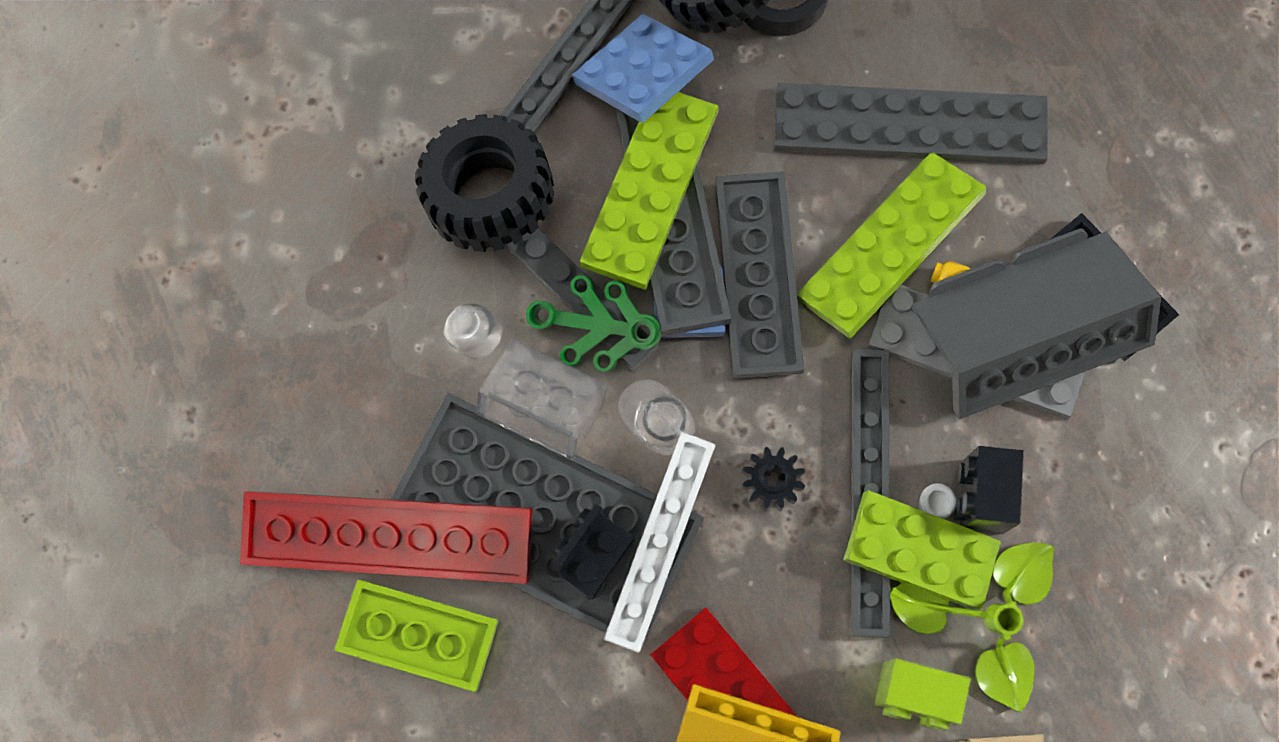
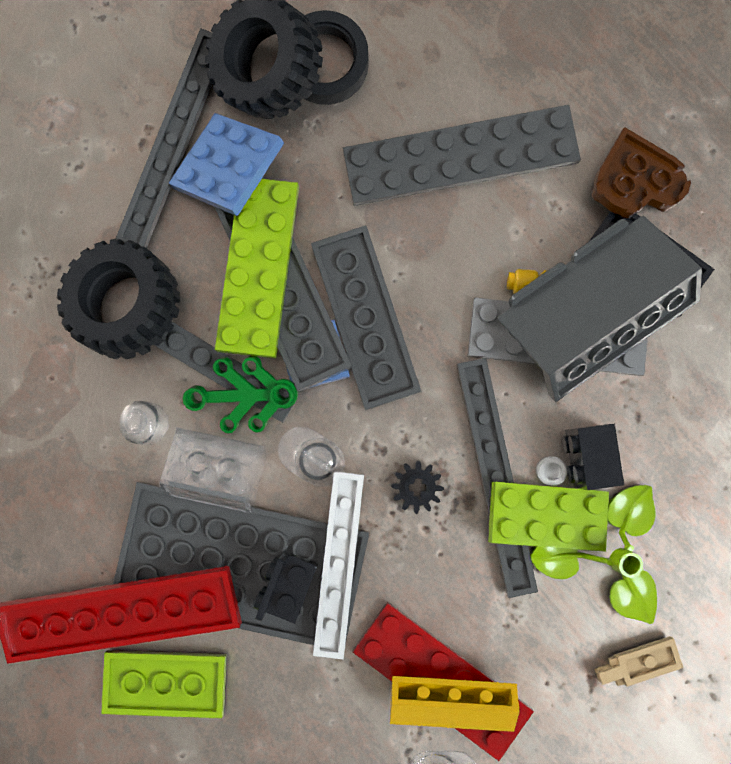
camera: 10 degrees left, 10 degrees up
lime plate [797,153,986,339] -> none
lime brick [874,658,971,731] -> none
none -> reddish brown plate [592,127,691,218]

